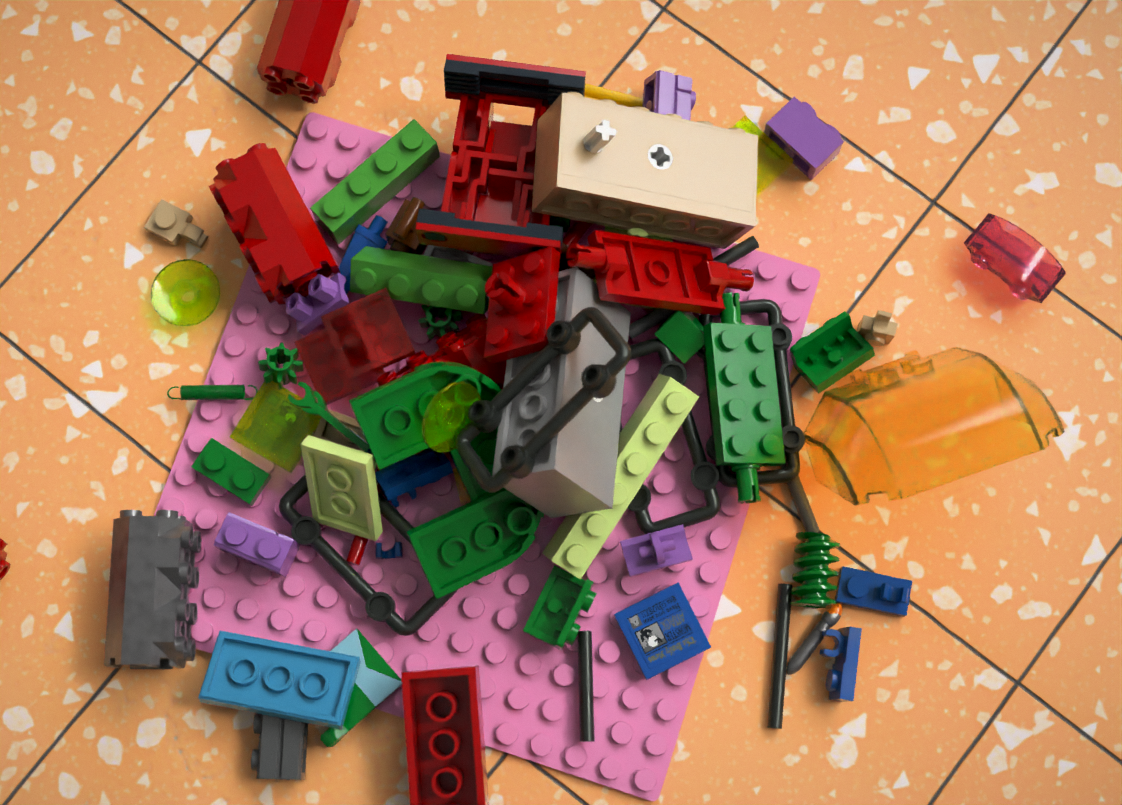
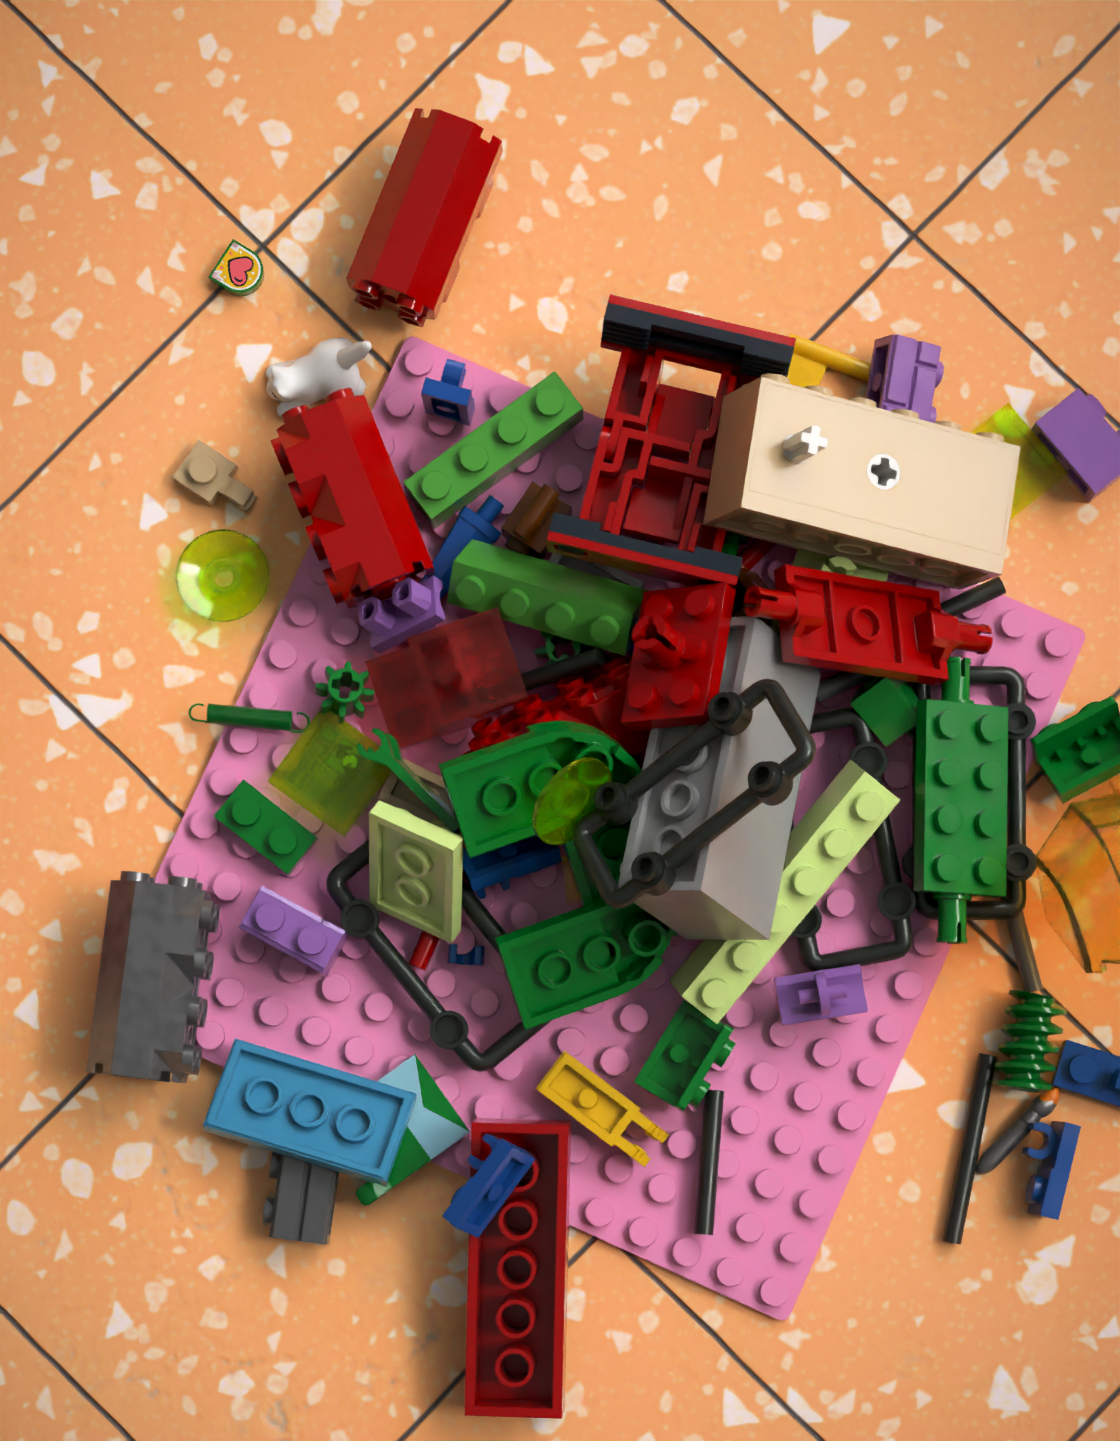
camera: 10 degrees right, 5 degrees up
blue tile [614,582,711,680] -> none
none -> tile [208,239,264,296]
none -> white animal [265,337,372,417]
none -> blue plate [421,359,475,426]
none -> blue plate [442,1134,536,1238]
none -> pearl dark grey bar [476,648,606,706]
none -> yellow hinge [536,1050,669,1168]

